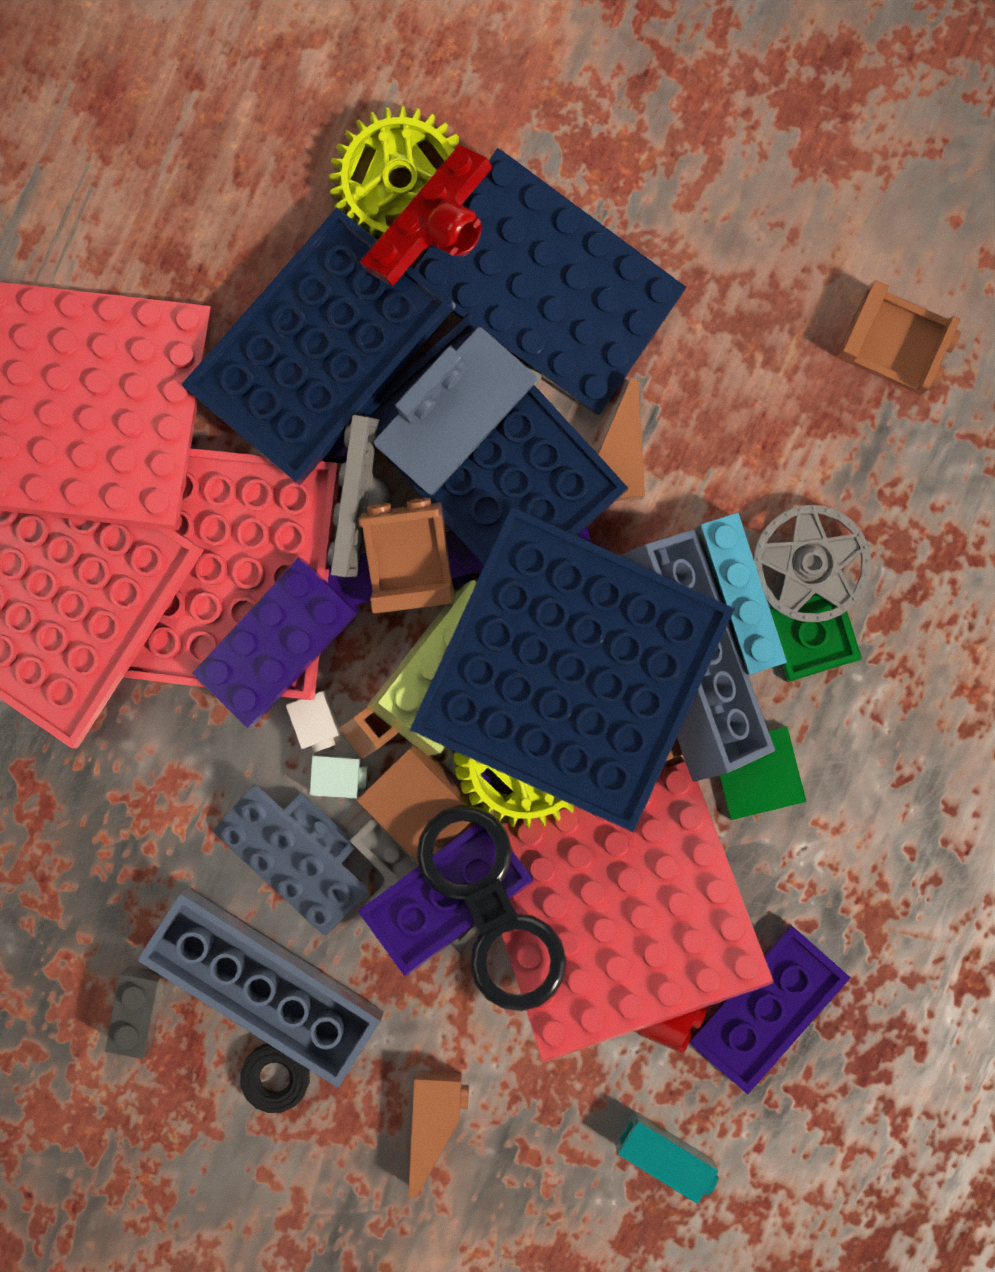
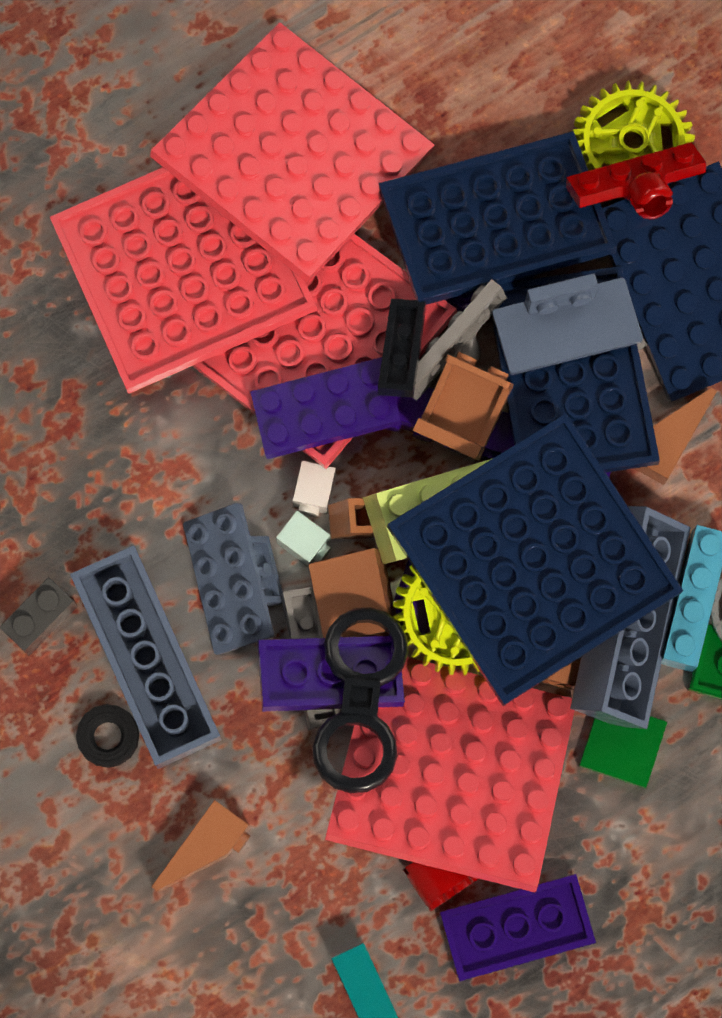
camera: 30 degrees right, 10 degrees down
none -> black plate [378,299,426,398]

